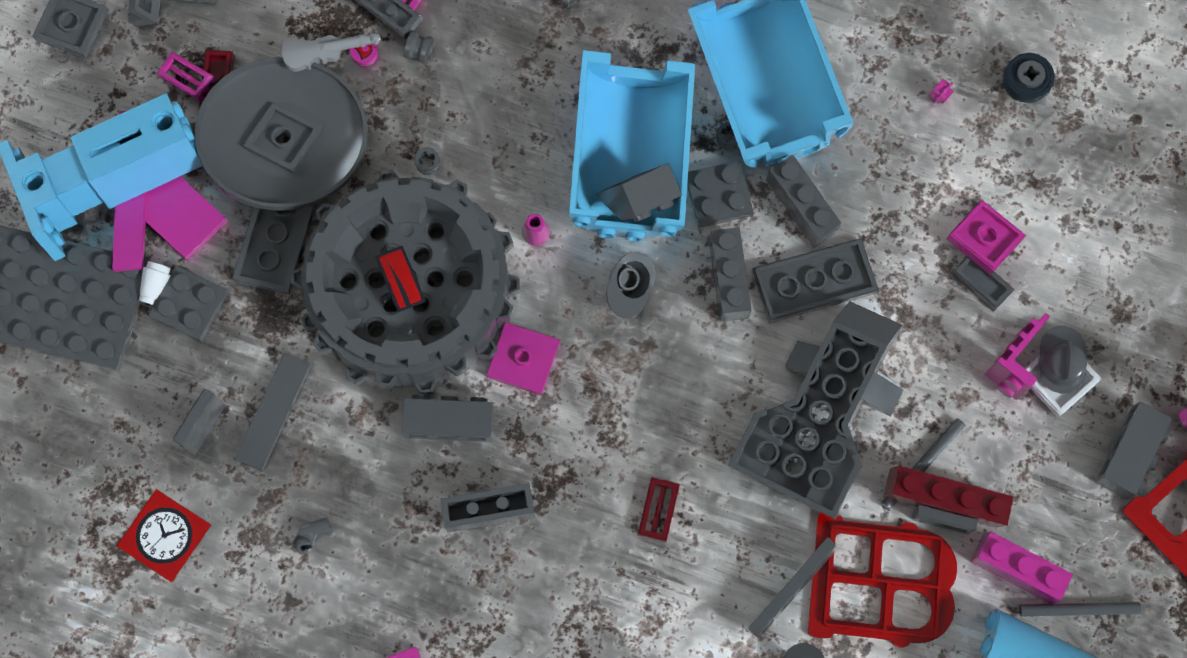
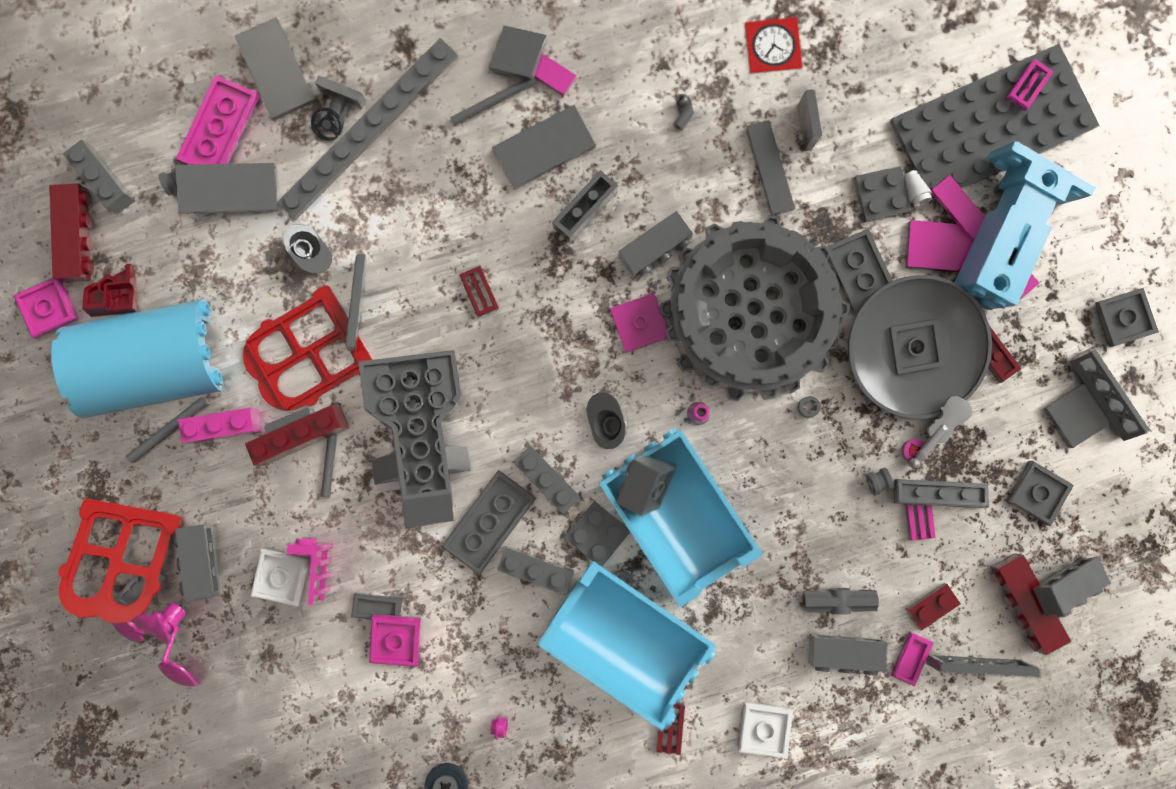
camera: 145 degrees right, 10 degrees up
dark pink tile [157,51,217,102] -> none
red slope [374,246,426,313] -> none
dark grey piece [1039,326,1087,394] -> none
none -> dark grey tile [492,105,596,189]

